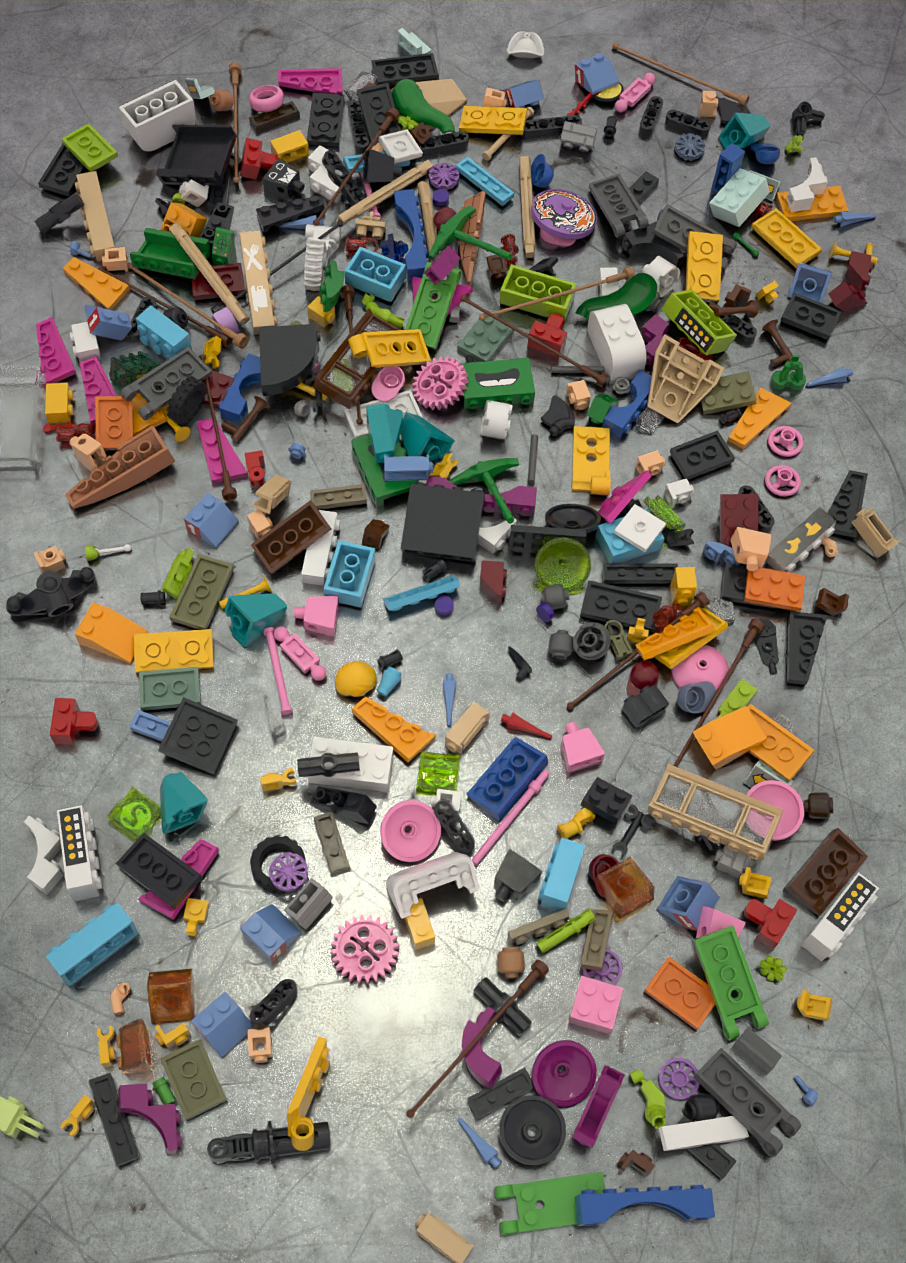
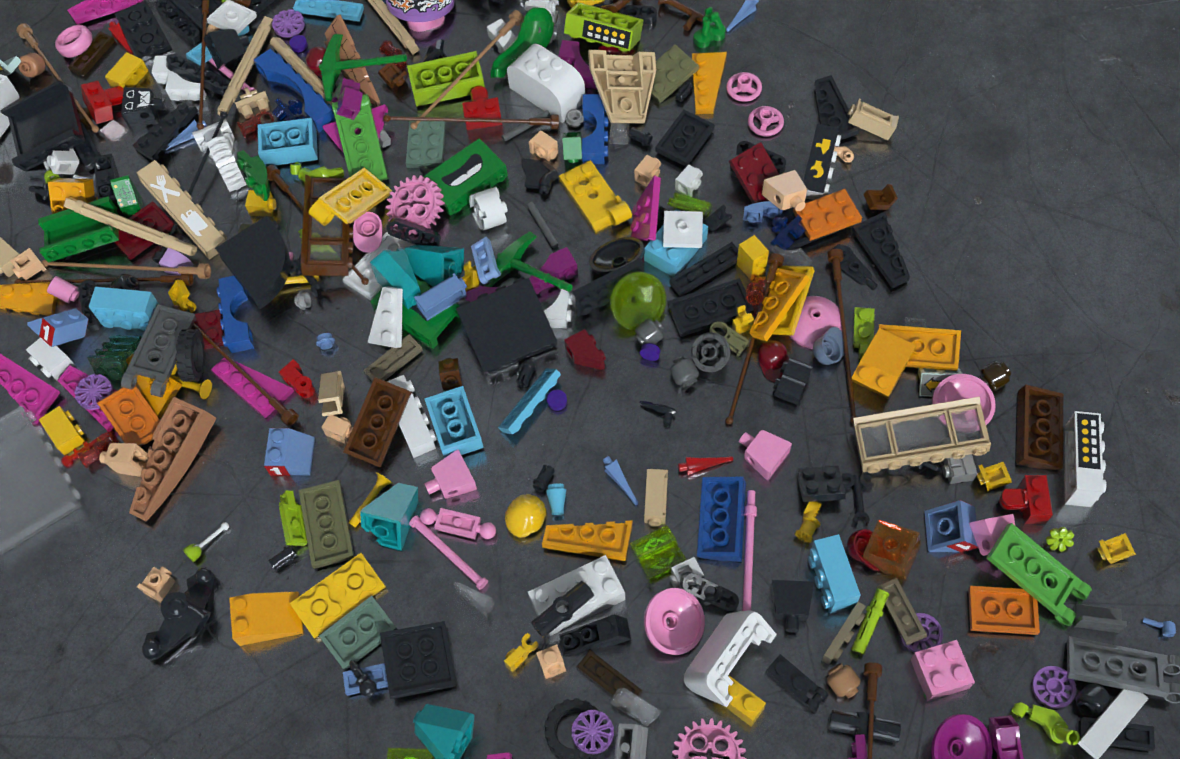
camera: 25 degrees left, 0 degrees up
red brick [49,698,98,745] -> none
reddish brown piece [221,396,270,442] -> none
none -> bright pink brick [47,276,79,303]
none -> medium lavender wheel [74,374,114,410]
none -> red piece [108,22,135,56]
none -> black bar [349,660,377,697]
none -> white wing [368,286,403,348]
none -> black beam [387,218,441,246]
none -> light blue plate [471,237,501,285]
none -> light nougat brick [536,644,566,679]
none -> clear slope [610,688,661,726]
none -> black pin [628,127,653,146]
none -> black plate [766,654,829,713]
none -> clear blue hips [770,215,806,250]

